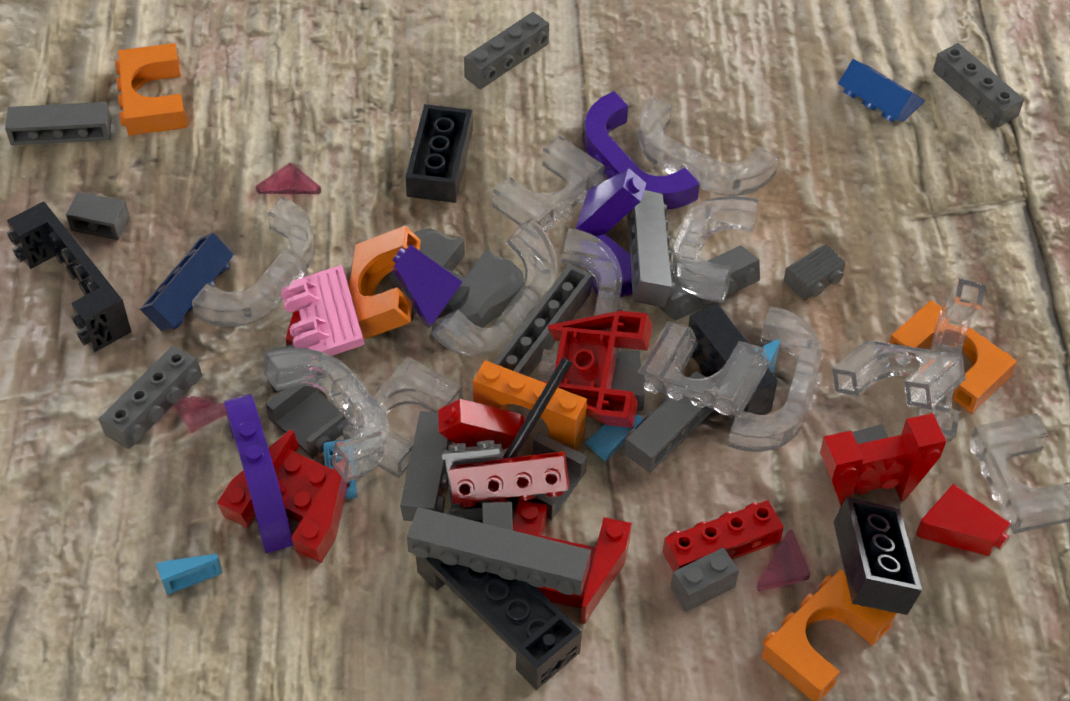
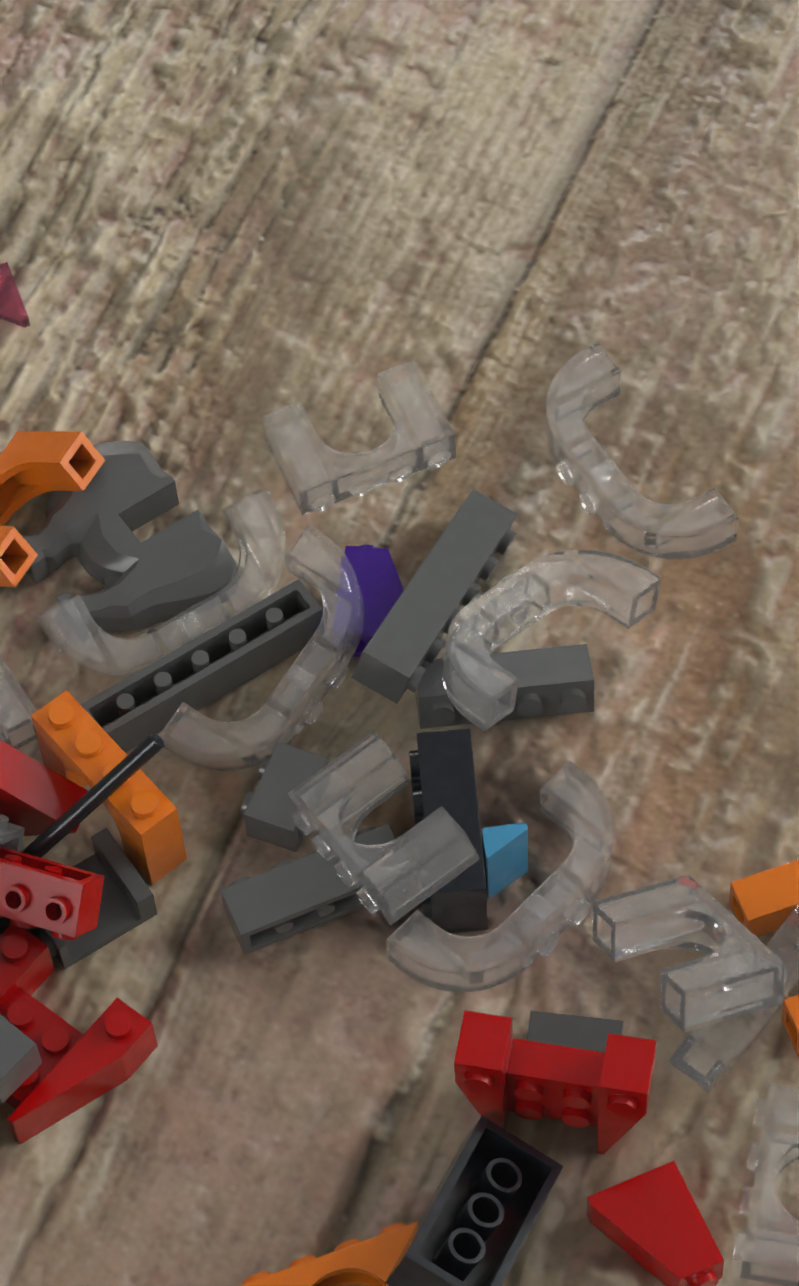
camera: 30 degrees right, 5 degrees up
dark purple slope [392,244,462,328] -> none
black brick [405,104,473,203] -> none
dark grey brick [464,12,549,90] -> none
red wedge [541,311,653,428] -> none
dark purple slope [576,168,646,238] -> none
dark purple arch [584,91,700,210] -> none
dark azure slope [585,415,643,462] -> none
red brick [663,500,784,572] -> none
dark grey brick [671,548,739,612] -> none
clear pink tile [757,530,810,591] -> none
dark grey brick [783,244,845,301] -> none

